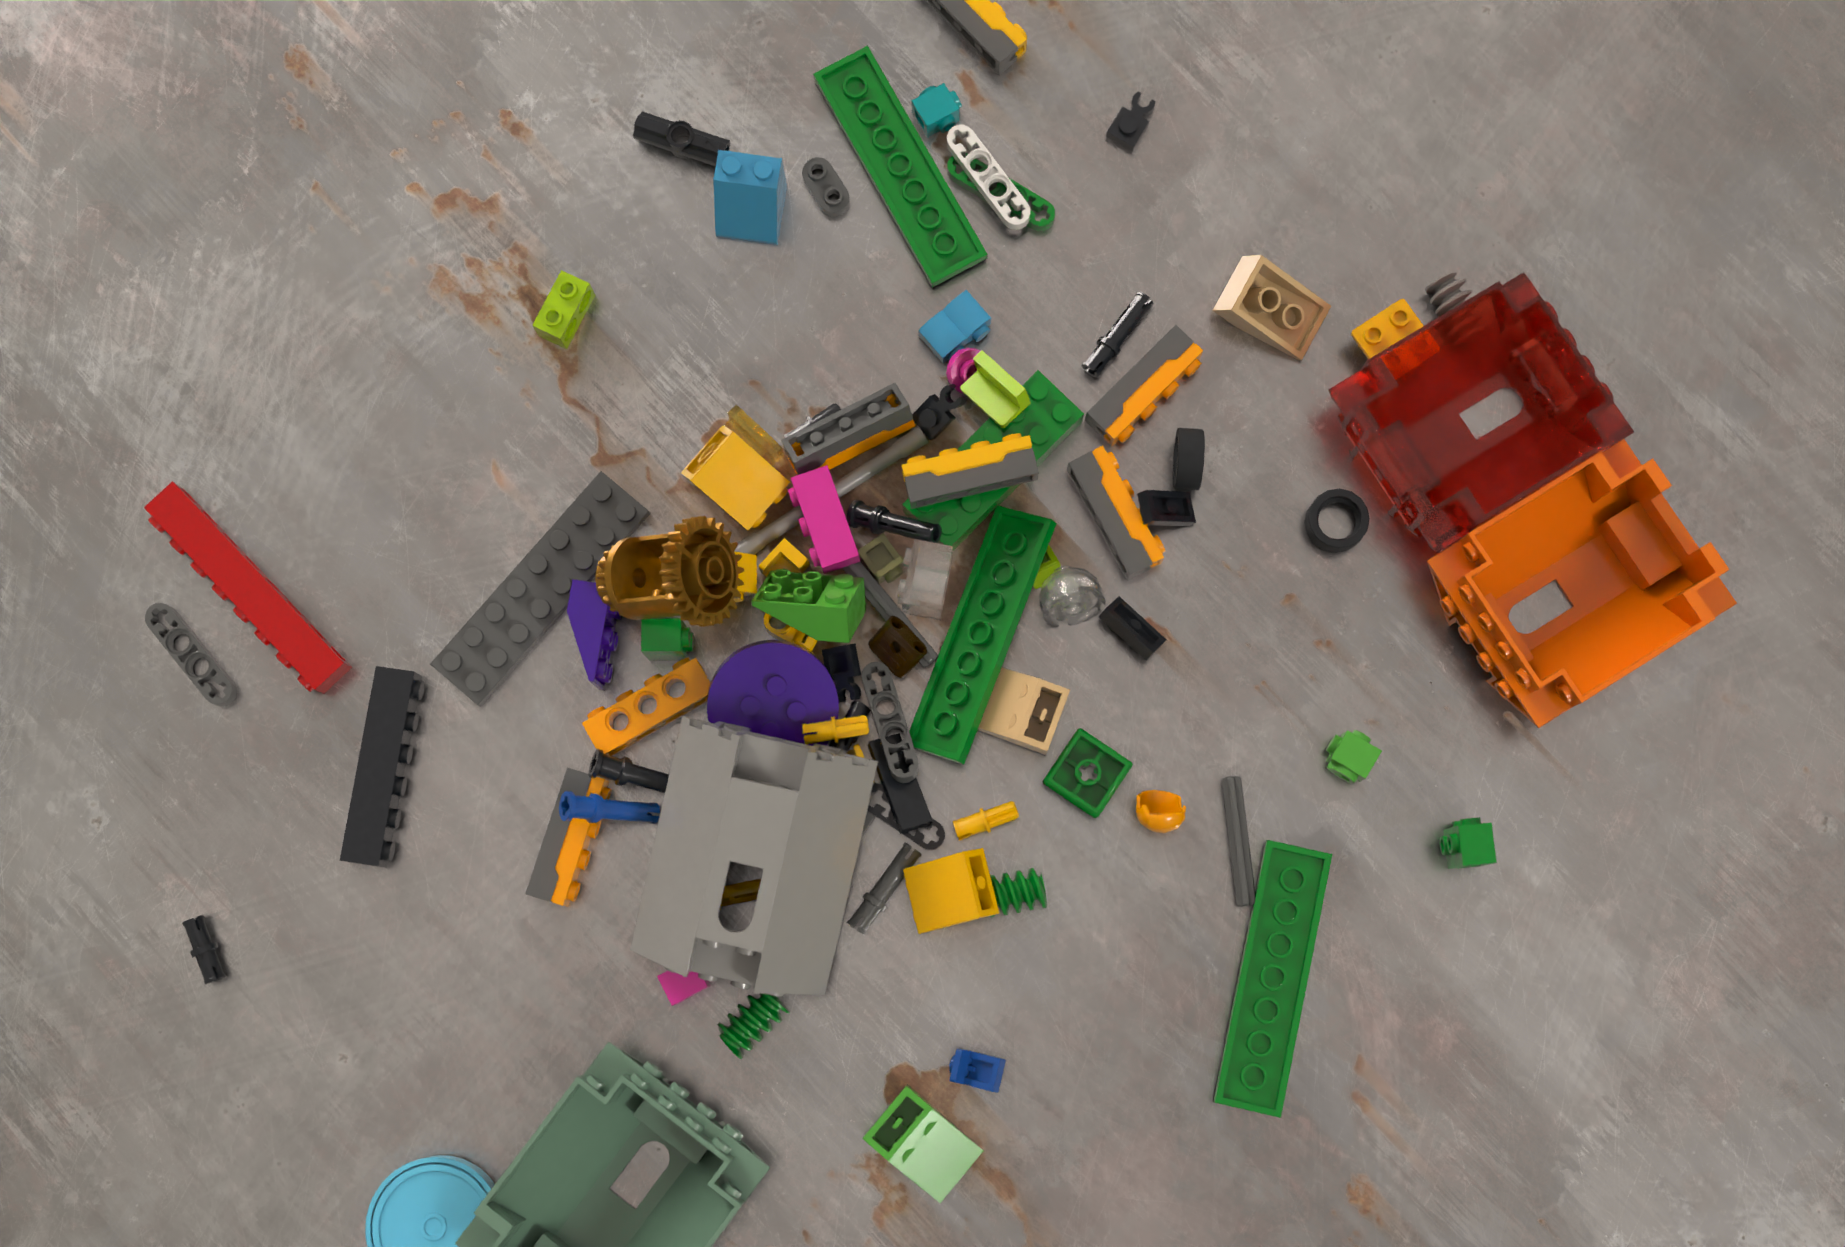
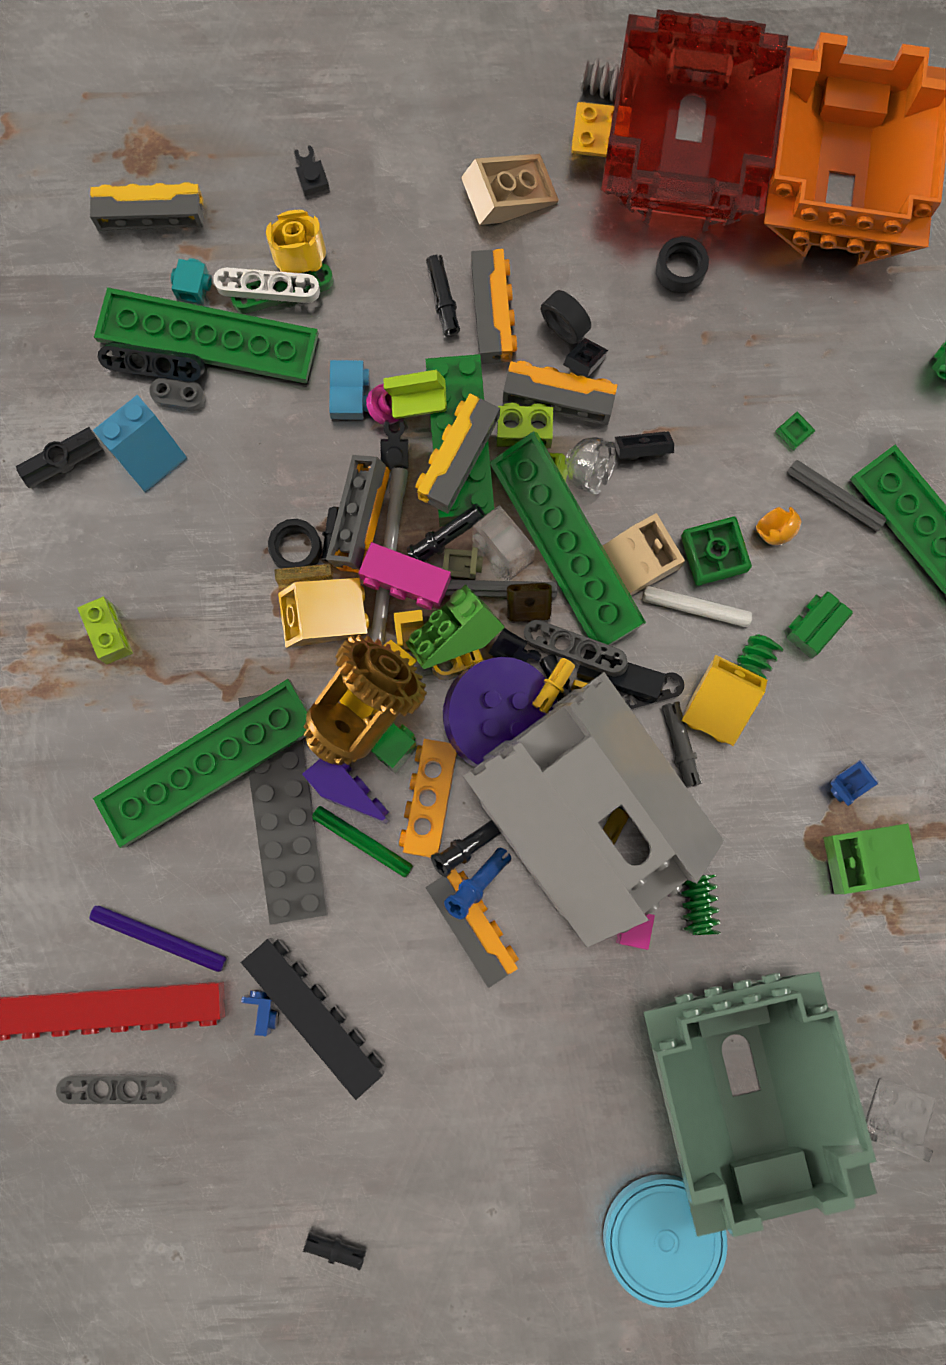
camera: 55 degrees left, 0 degrees up
yellow axle [953,801,1019,841] -> none
bright green brick [1326,730,1382,784] -> none
none -> dark purple axle [89,906,226,972]
none -> green plate [93,679,308,848]
none -> black beam [97,342,205,382]
none -> blue bracket [241,990,278,1036]
none -> yellow brick [266,210,326,273]
none -> black tyre [268,518,322,574]
none -> green axle [312,806,413,877]
none -> lime brick [497,403,553,448]
none -> white axle [643,586,752,627]
none -> green tile [775,411,816,451]
none -> green brick [787,591,853,658]

